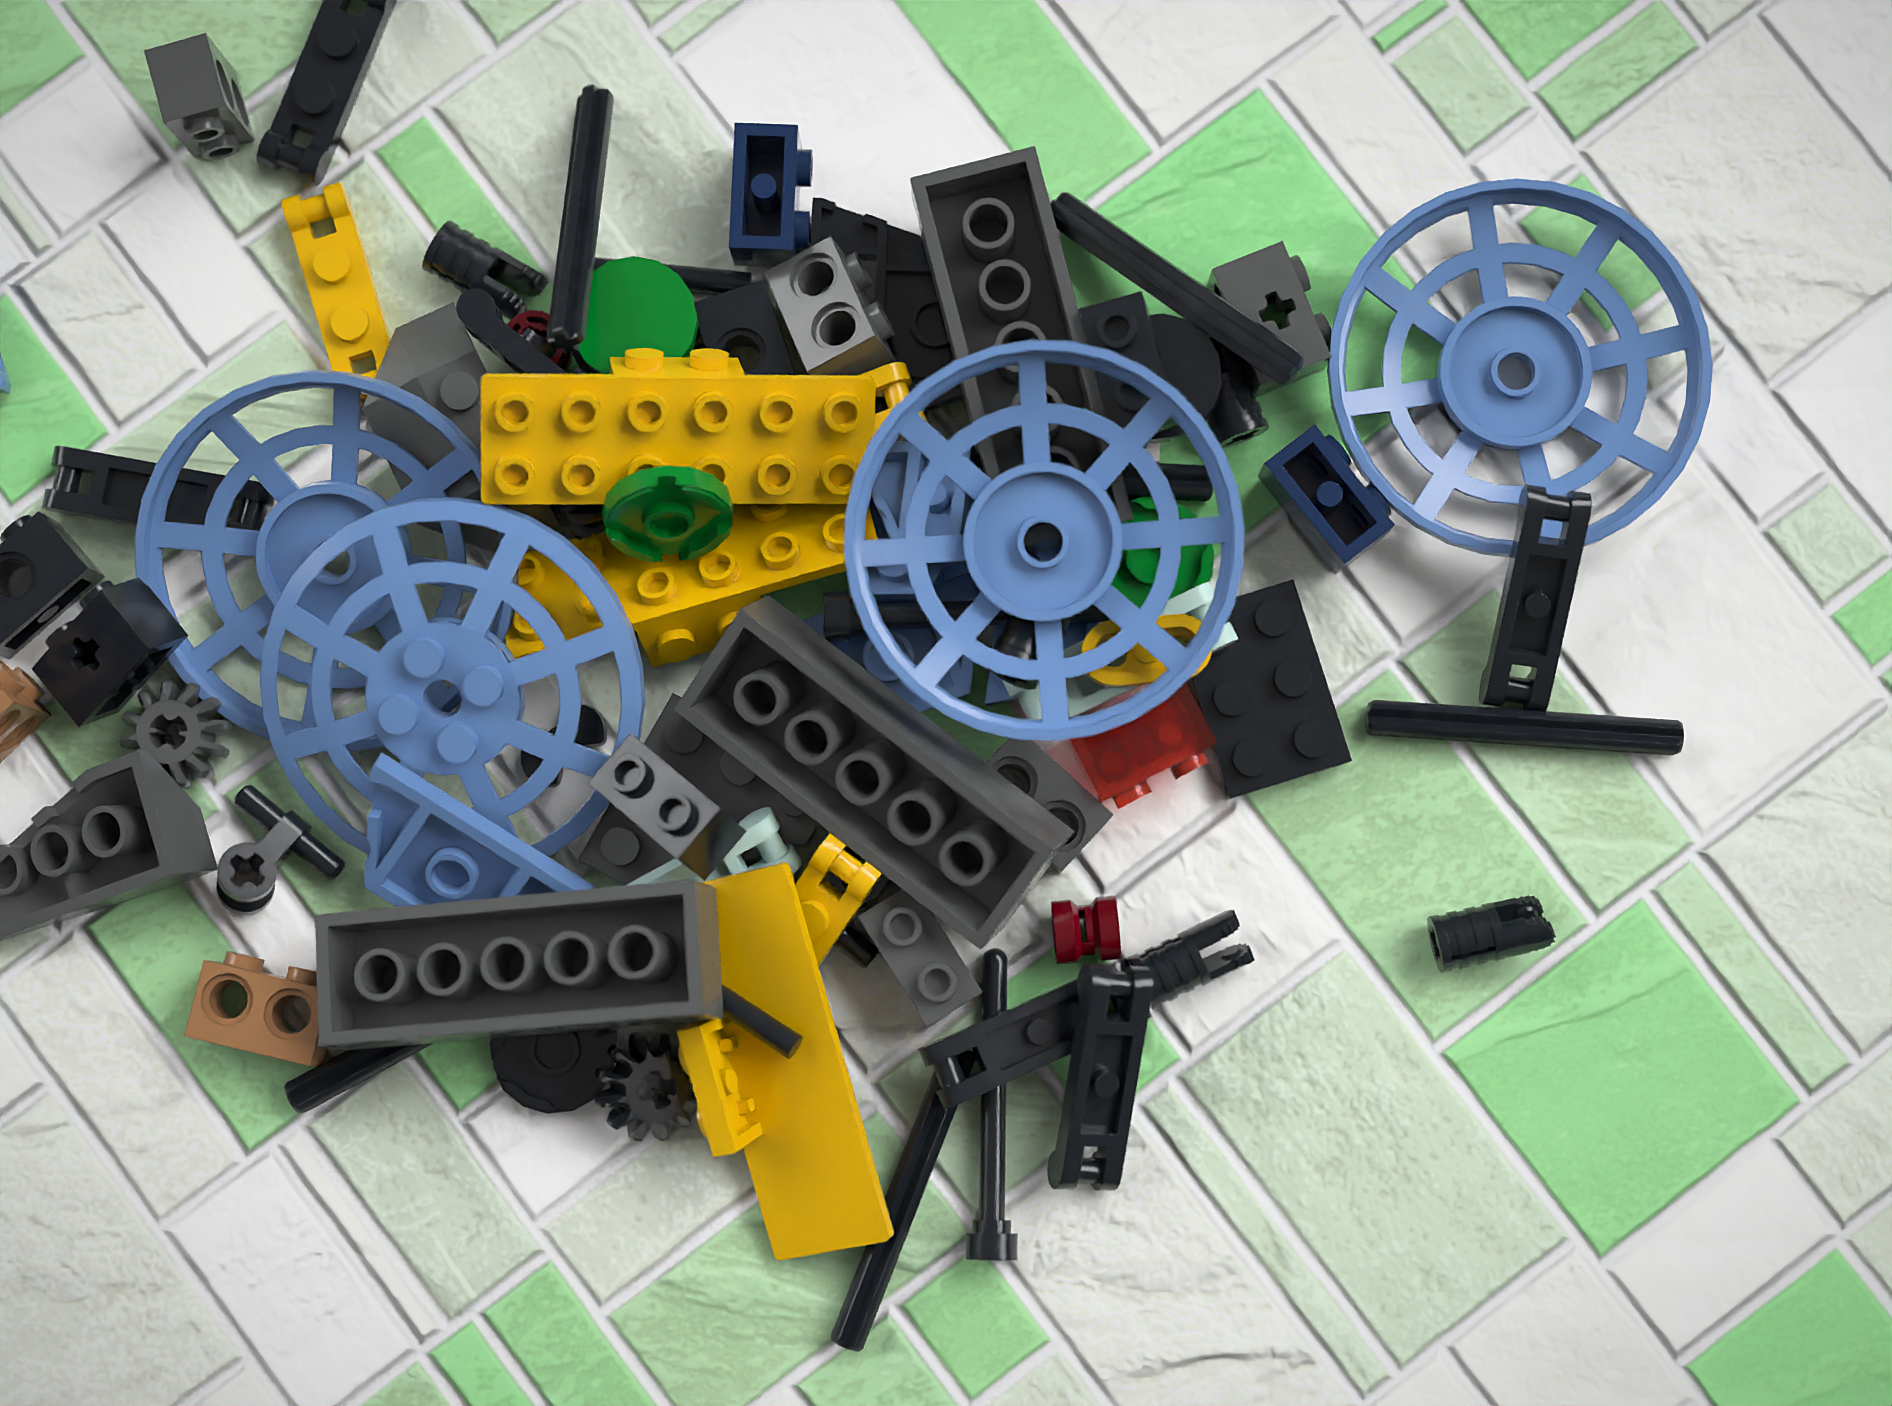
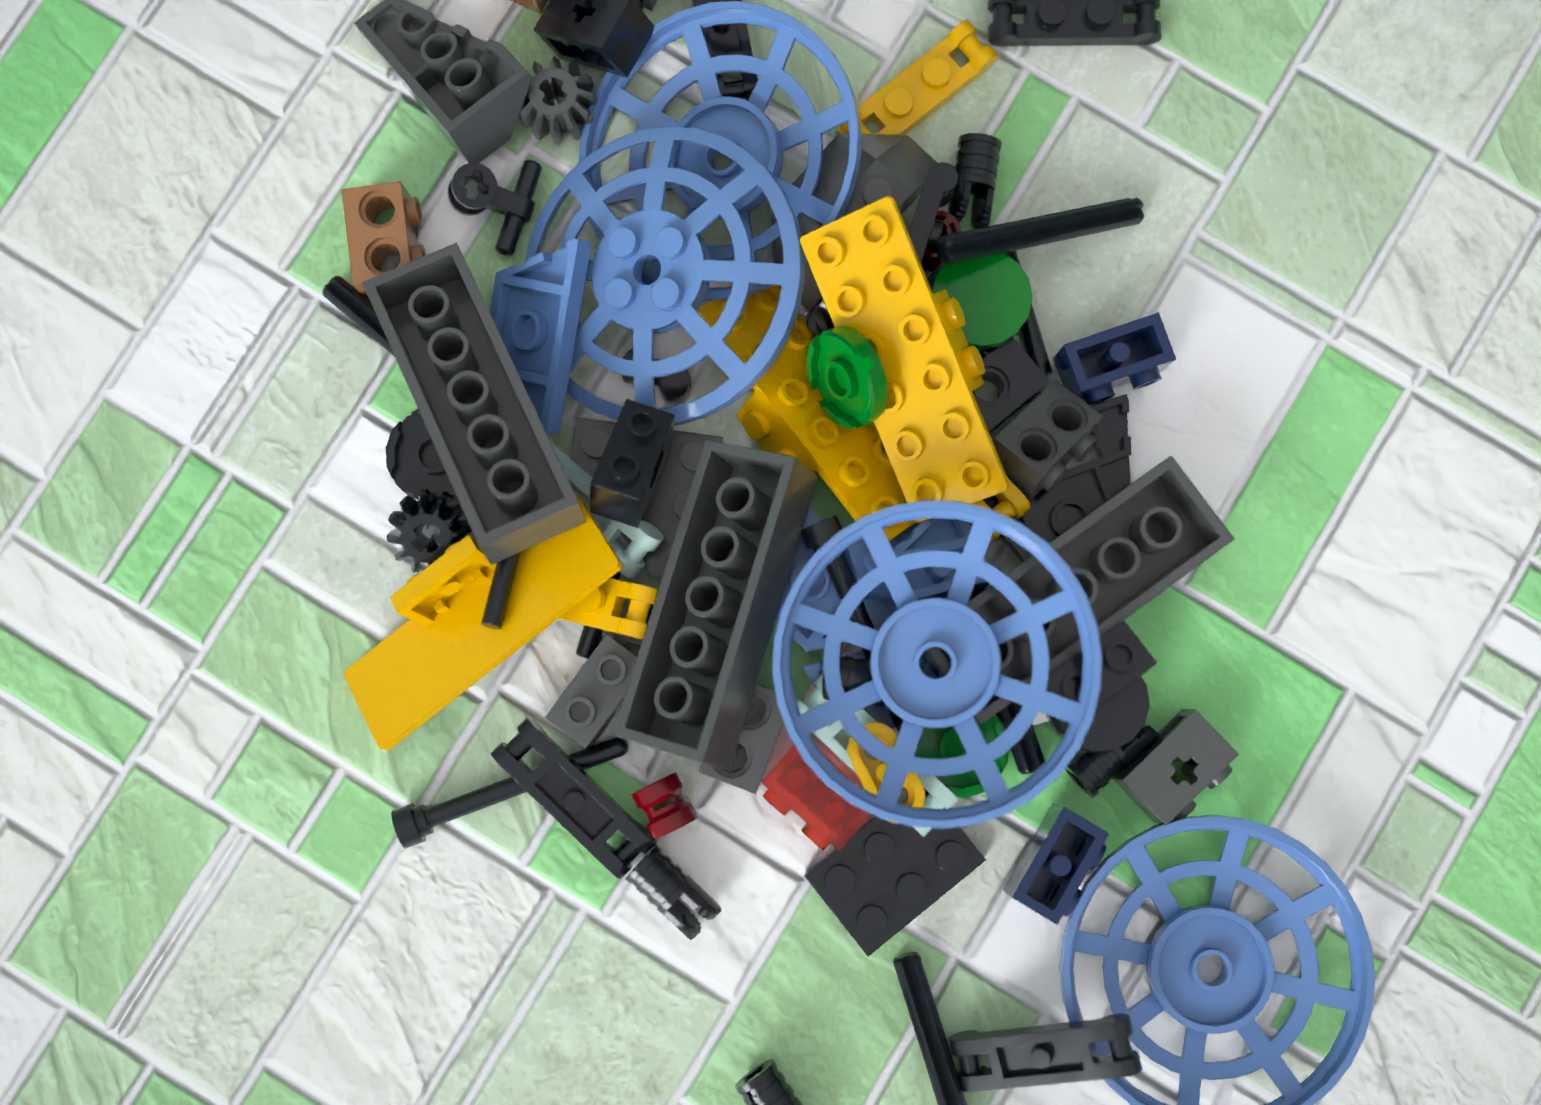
camera: 65 degrees right, 0 degrees up
black axle [831,1050,976,1352] -> none
black plate [1047,964,1153,1191] -> none
black axle [1050,192,1305,386] -> none

